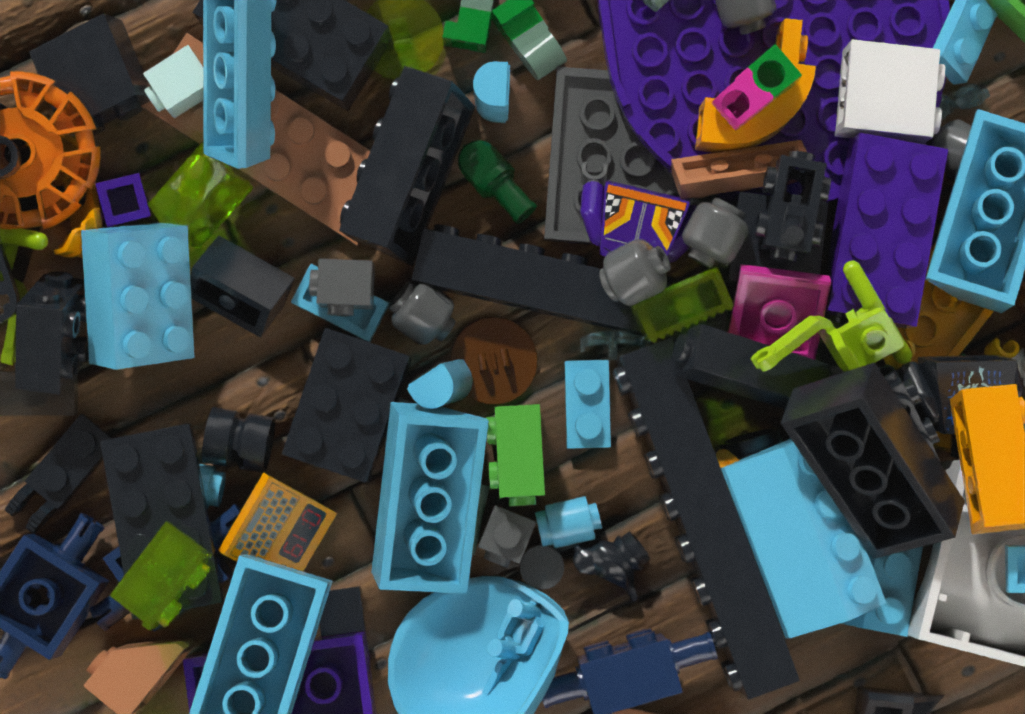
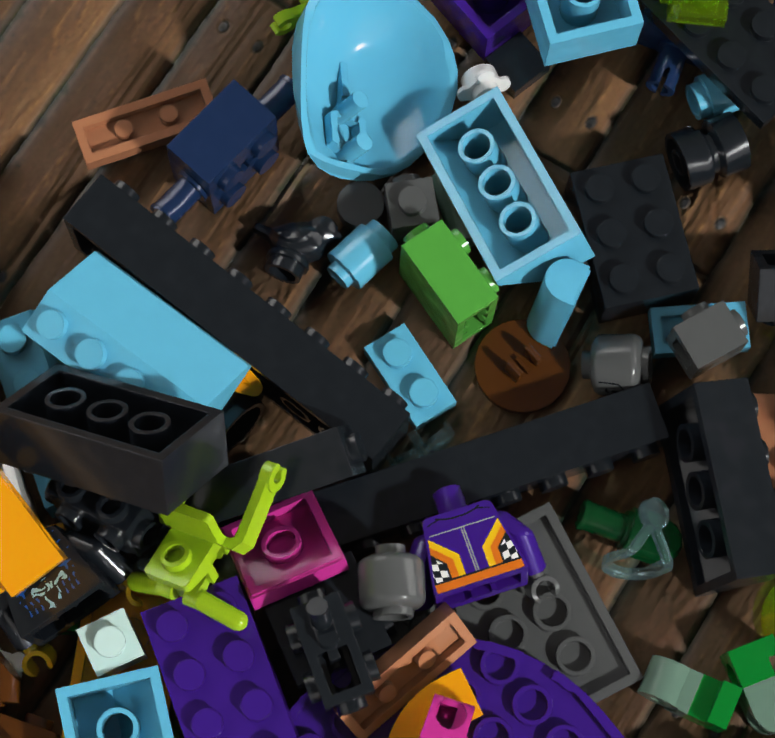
camera: 145 degrees right, 10 degrees down
tile [218,472,337,571] -> none
medium azure brick [473,61,510,123] -> none
dark grey head [599,239,671,306] -> none
clear neon green brick [631,267,733,343] -> none
none -> light aqua brick [76,608,148,679]
none -> white plate [457,64,511,102]
none -> clear light blue piece [601,497,674,580]

